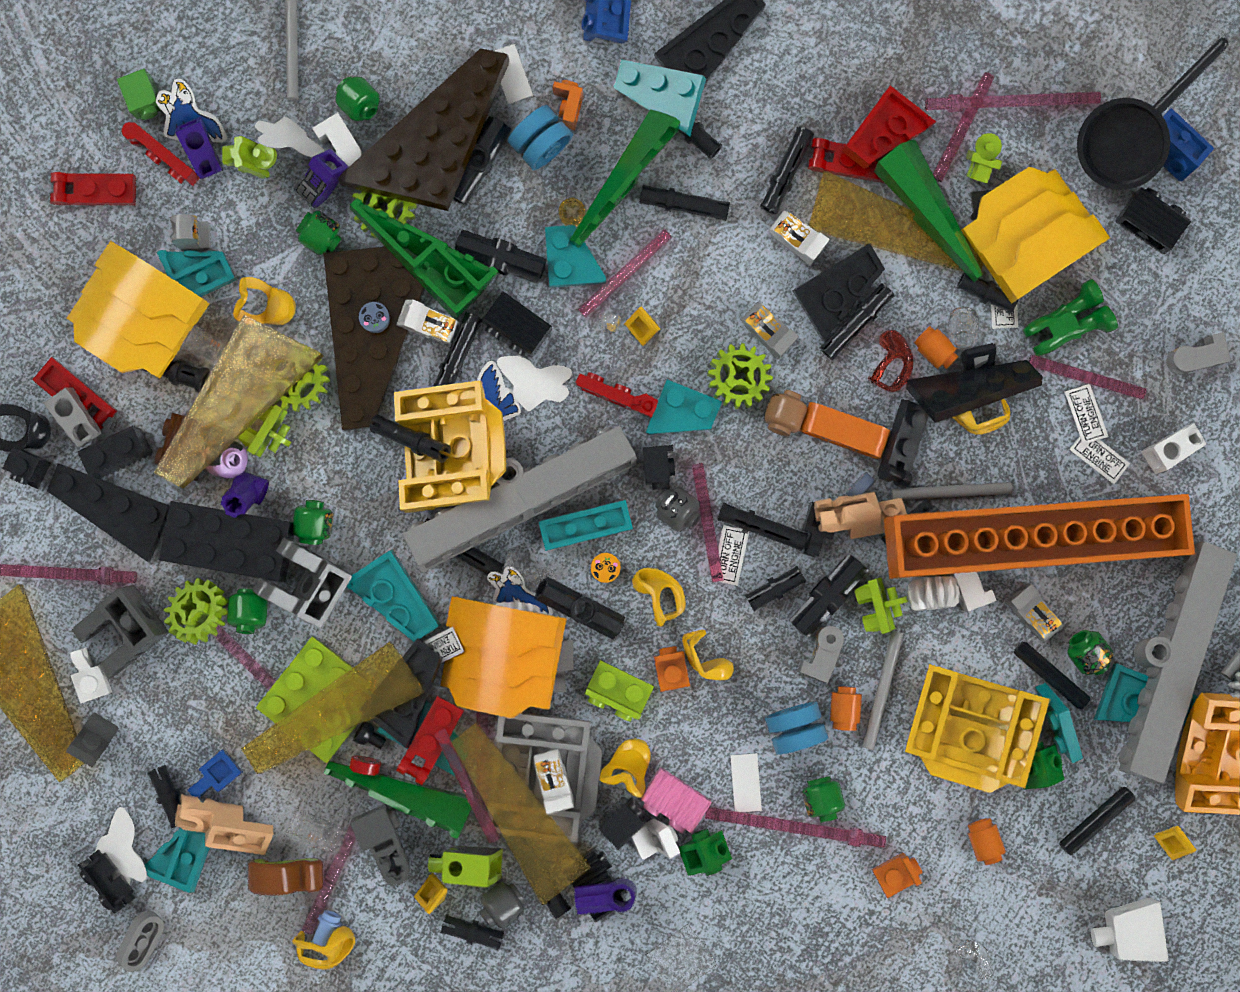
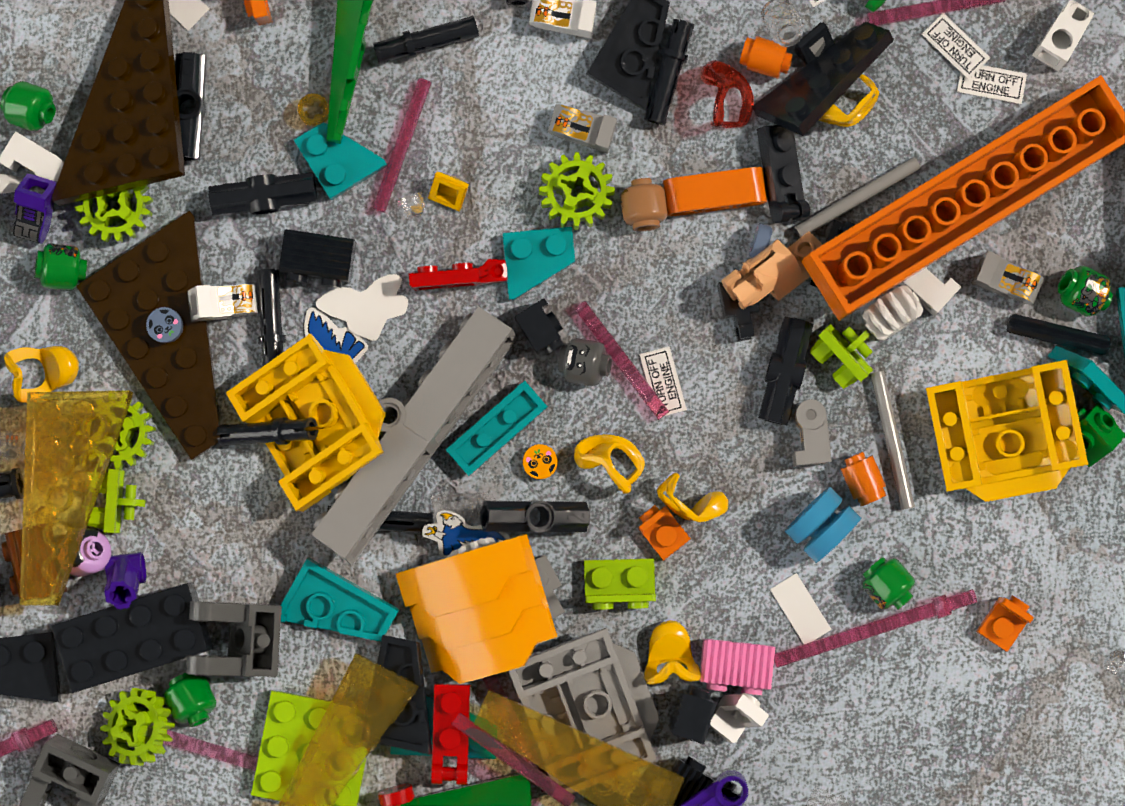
camera: 25 degrees left, 0 degrees up
green head [292,500,333,545] -> none
green wedge [350,198,499,320] -> none
black piece [353,720,386,749] -> none
white sticker [424,627,464,663] -> none
dark azure wheel [508,105,573,171] -> none
white leg [534,749,574,814] -> none
green brick [678,828,732,876] -> none
black pin [717,502,808,551] -> none
black pin [745,566,806,612] -> none
orange brick [967,818,1006,865] -> none

